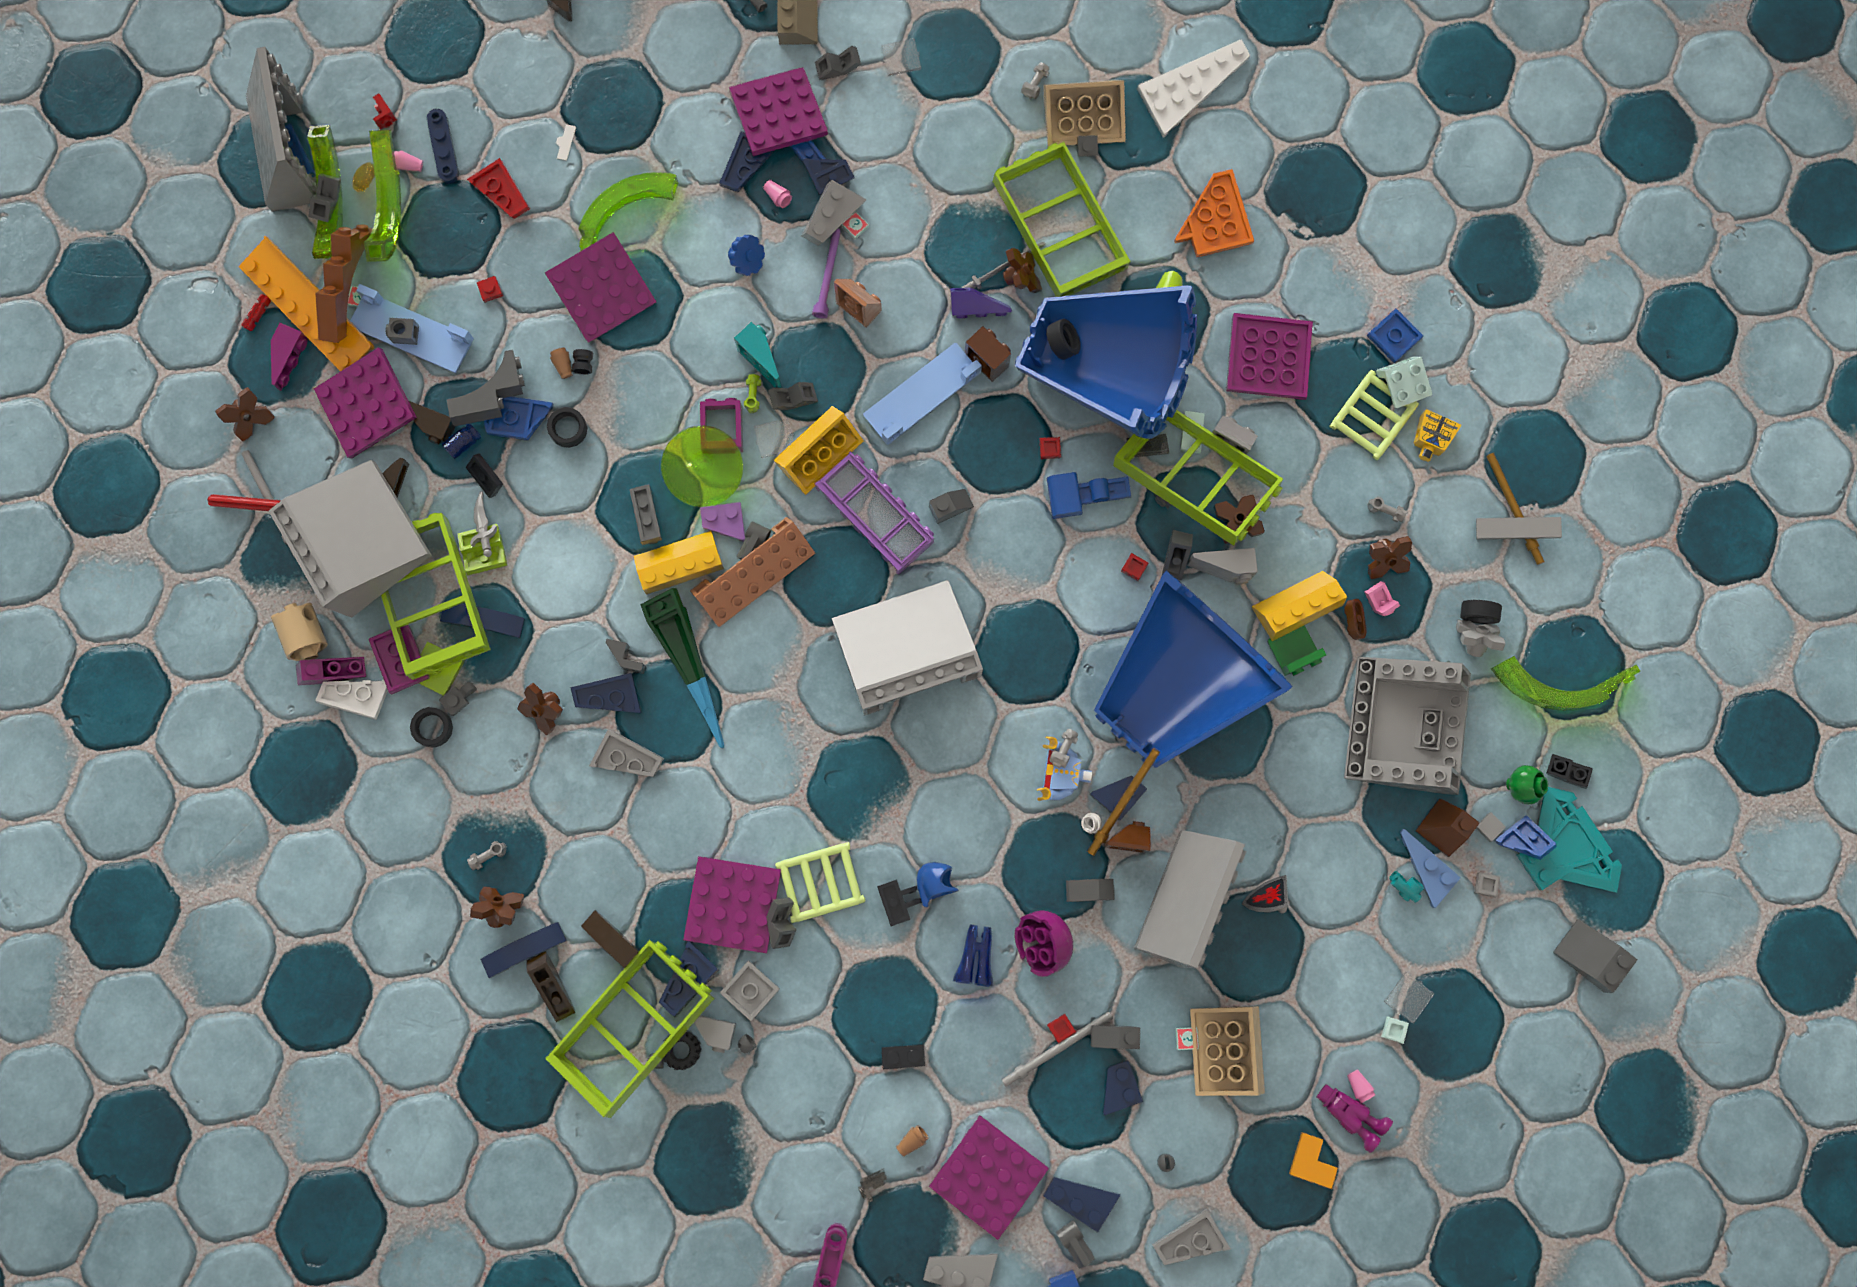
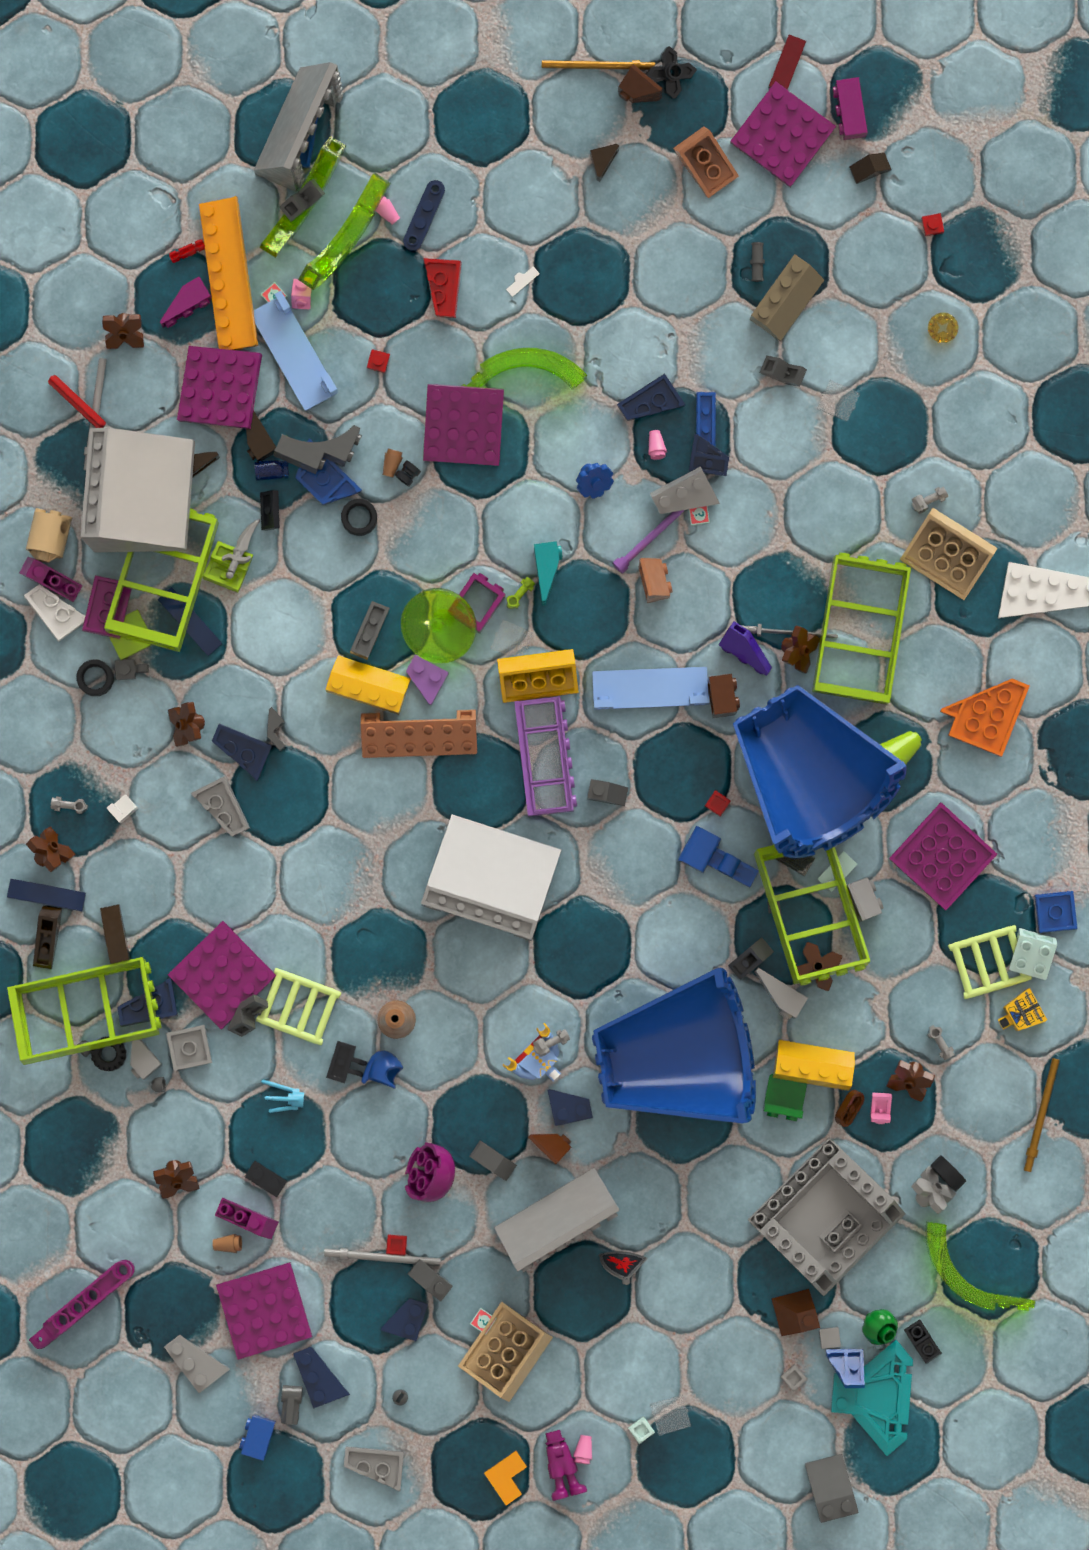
camera: 40 degrees right, 5 degrees up
dark orange arch [315,224,376,343] -> none
clear yellow gear [352,162,376,192] -> none
red bracket [373,93,397,130] -> none
dark grey brick [385,318,419,345] -> none
dark green plate [640,588,724,748] -> none
magenta plate [729,67,828,156] -> none
dark grey piece [737,521,771,560] -> none
dark grey slope [768,382,818,410] -> none
clear smoke bracket [858,1168,887,1203] -> none
clear blue piece [953,924,993,987] -> none
black tyre [1047,319,1081,360] -> none
dark grey plate [1077,135,1098,157] -> none
white plate [1081,813,1102,834] -> none
pearl gold bar [1088,748,1160,856] -> none
red tile [1121,553,1149,581] -> none
teal plate [1389,871,1425,903] -> none
medium blue wing [1399,829,1461,908] -> none
light grey tile [1476,517,1562,540] -> none
none -> white panel [107,795,138,823]
none -> reddish brown plant [153,1160,200,1199]
none -> magenta slope [215,1198,279,1240]
none -> medium azure plant [261,1080,304,1113]
none -> bright pink bracket [291,279,312,310]
none -> medium nougat cone [377,1000,416,1039]

